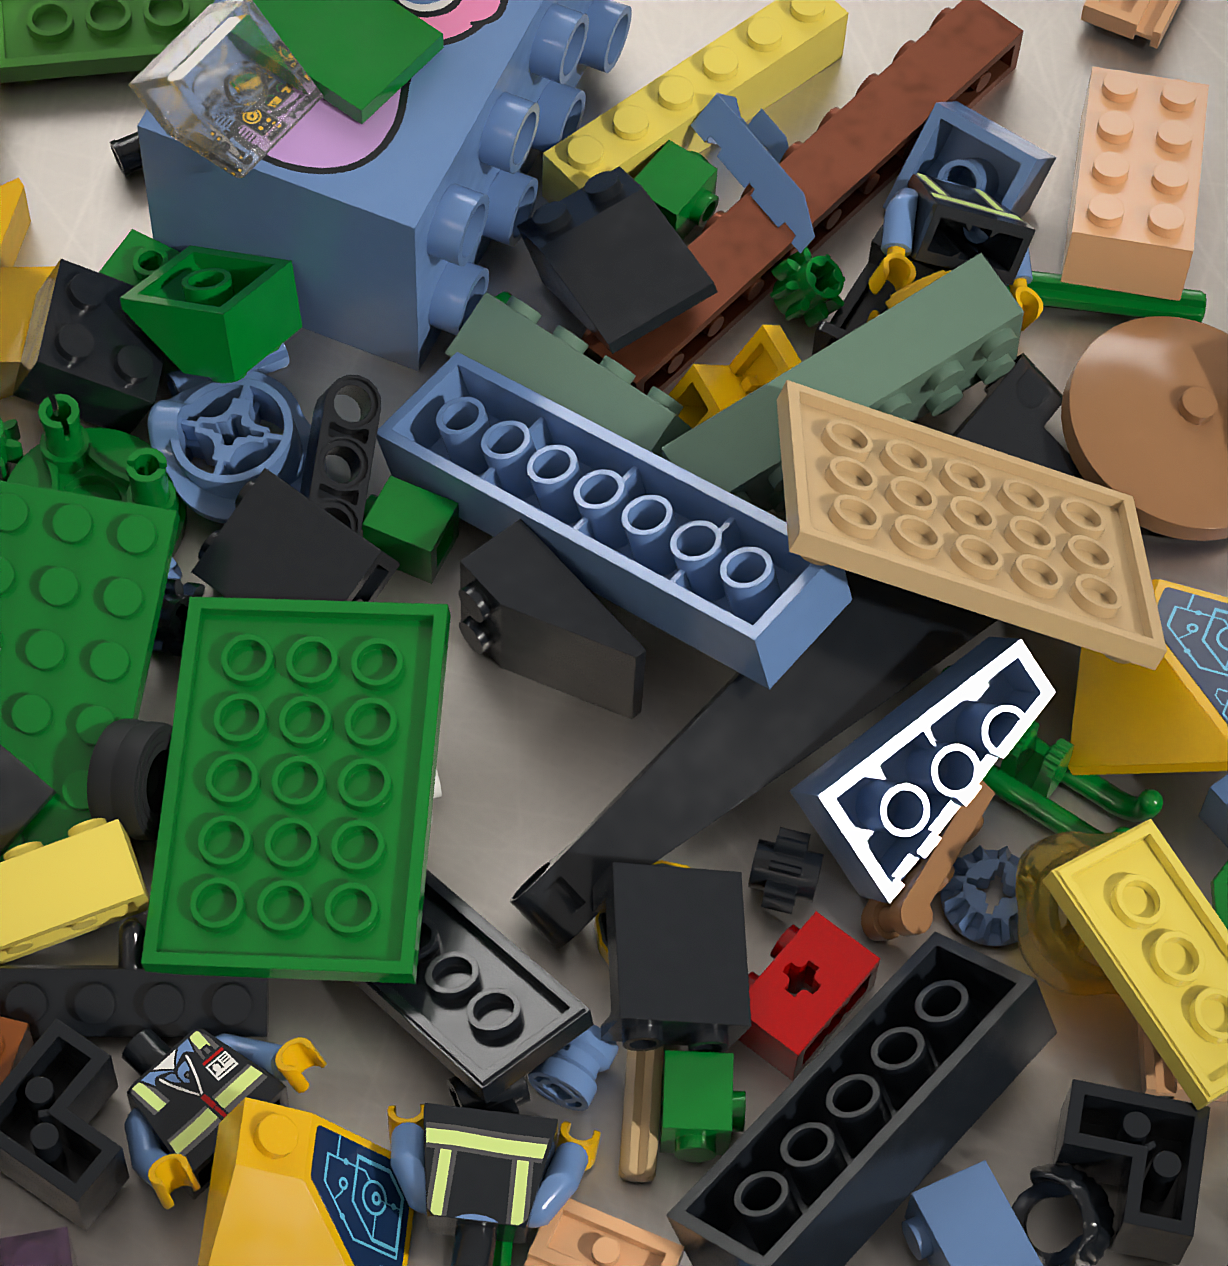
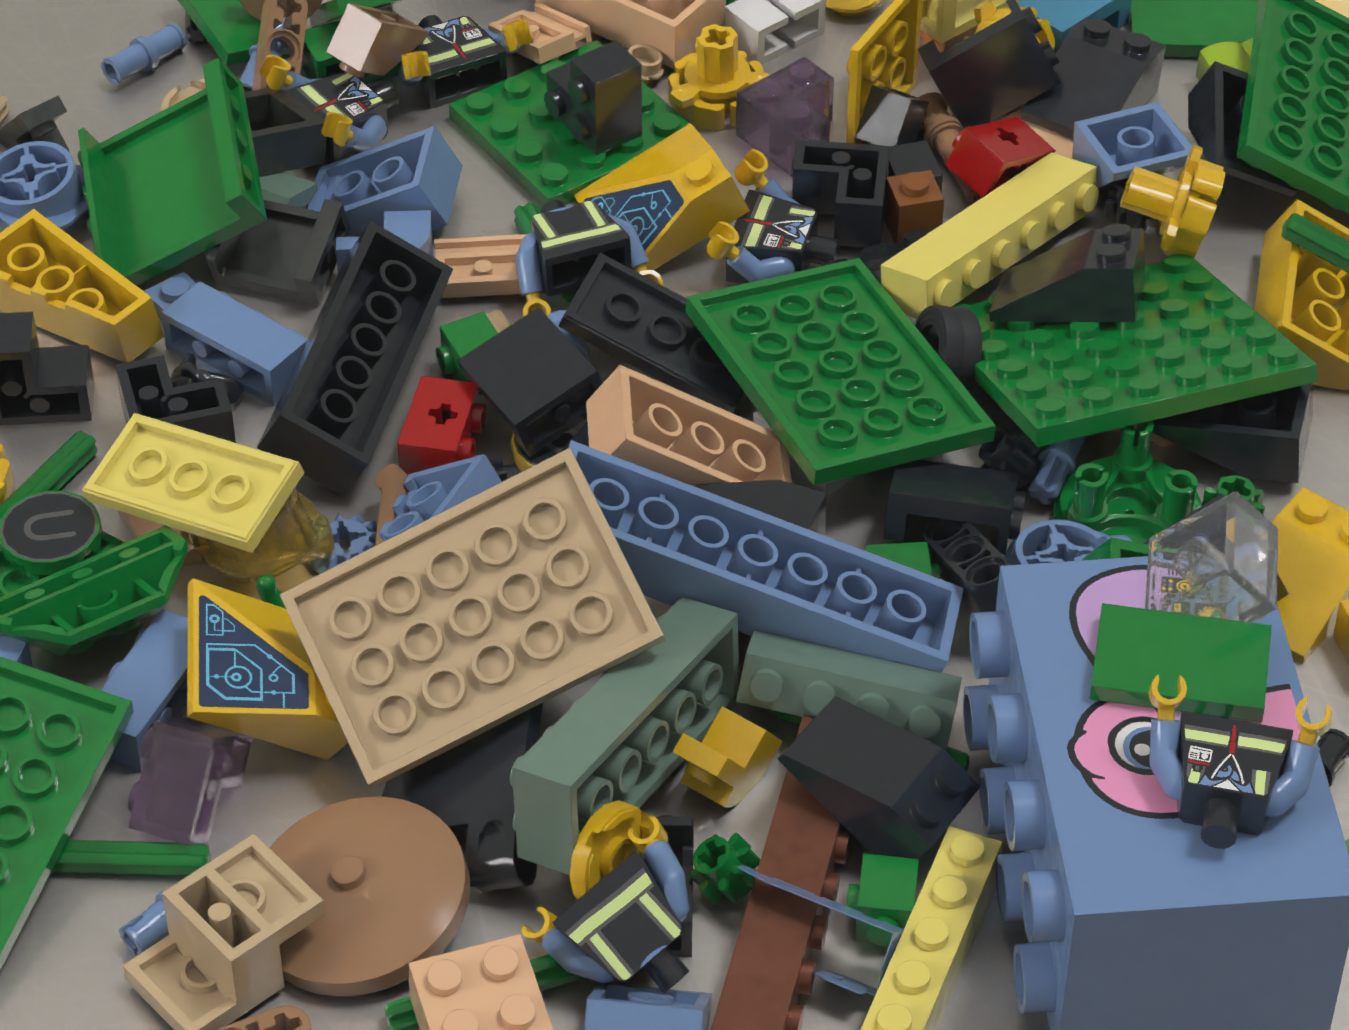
camera: 155 degrees right, 15 degrees down
none -> light nougat brick [586,365,792,485]

